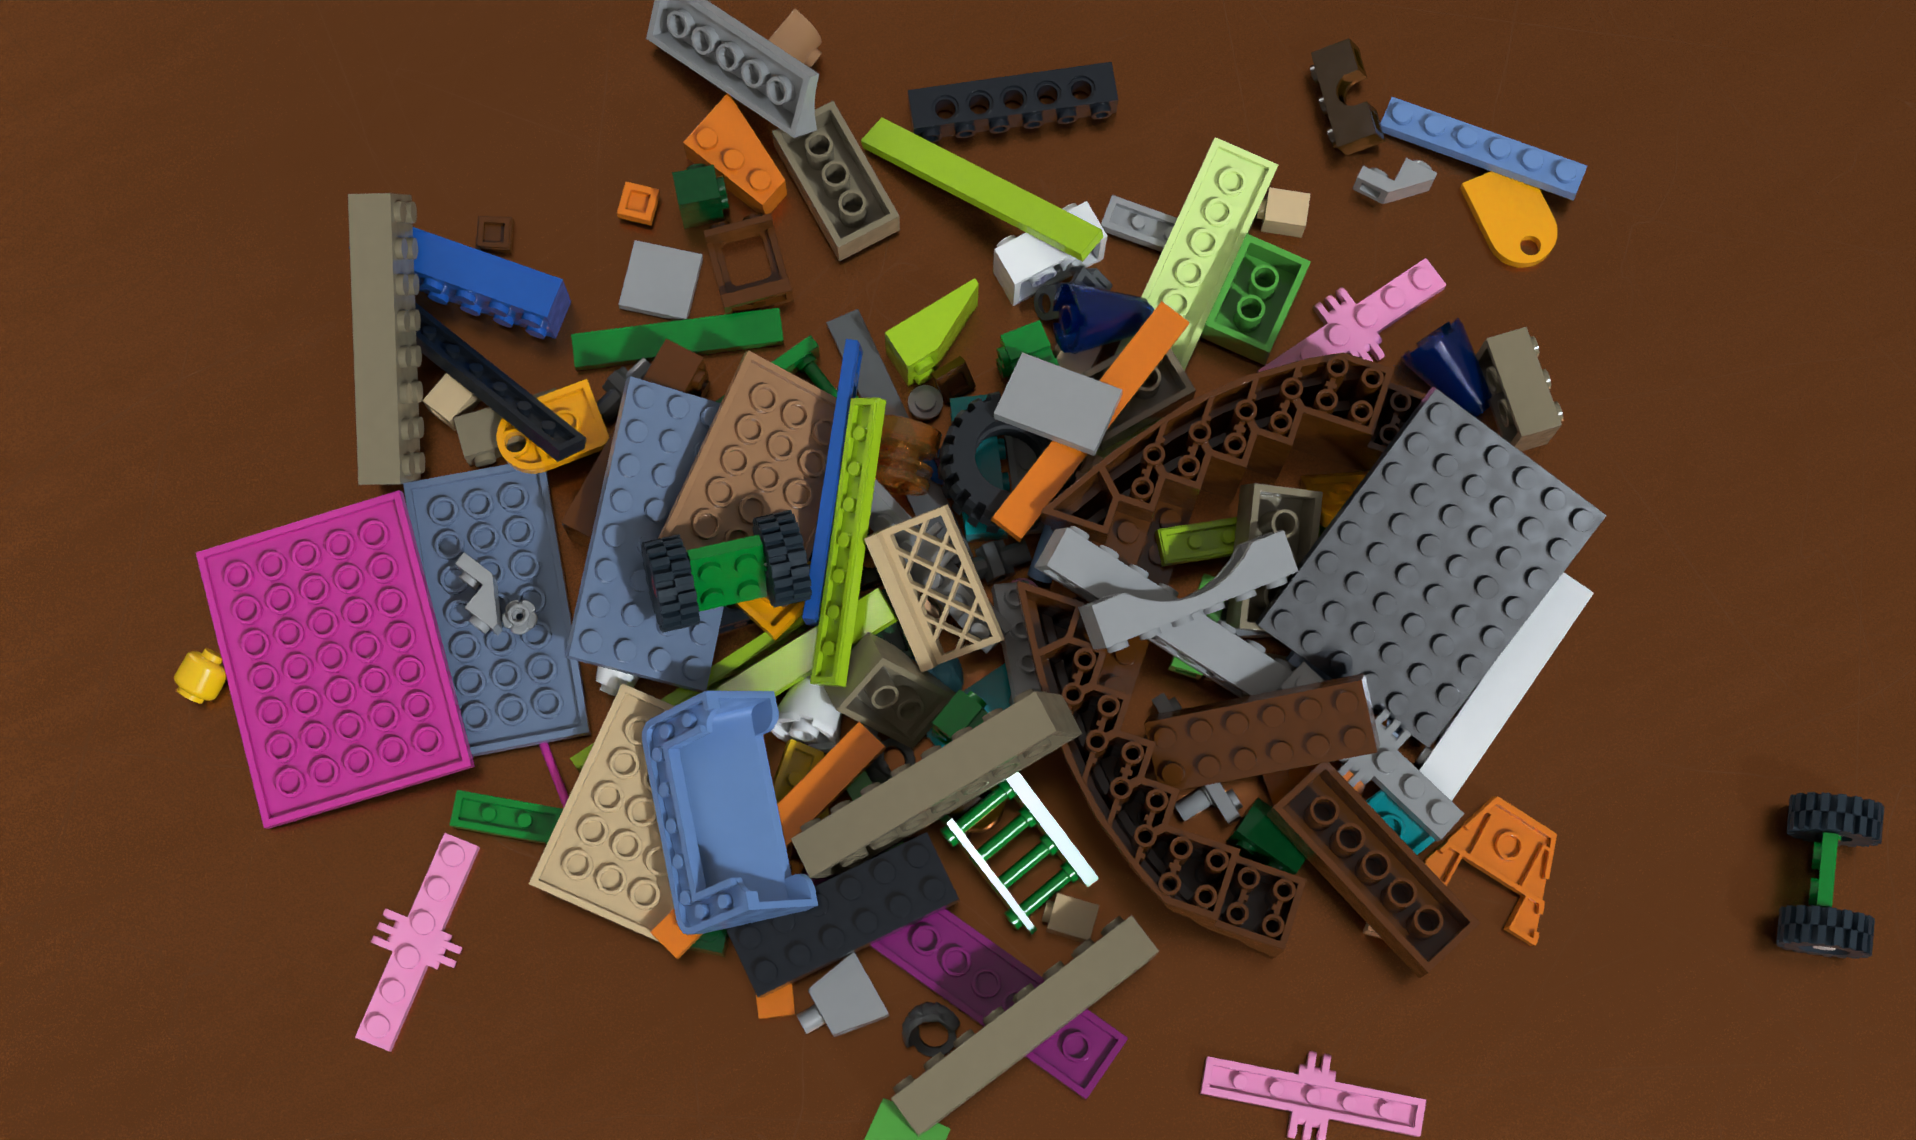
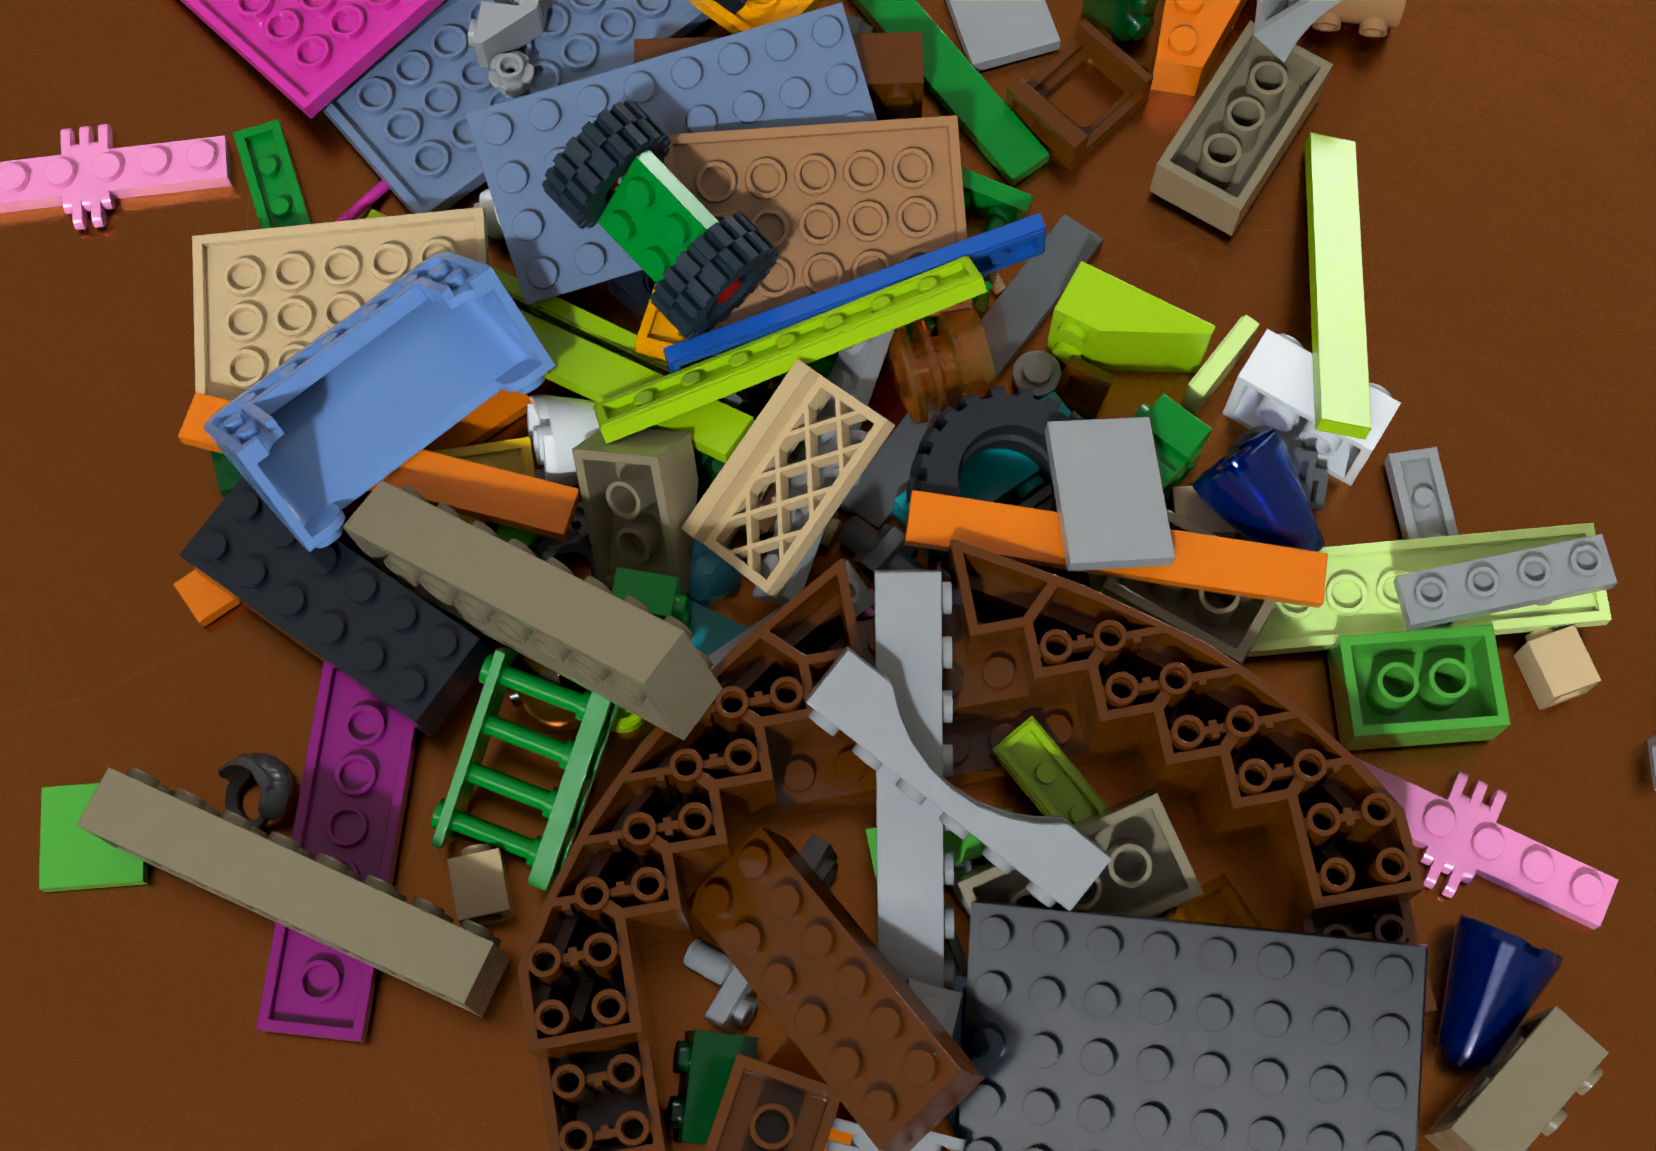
camera: 65 degrees right, 5 degrees down
light grey torso [796,952,889,1037] -> none
black brick [908,62,1118,143] -> none
none -> yellowish green tile [1182,315,1260,414]
none -> light grey plate [1393,534,1618,631]

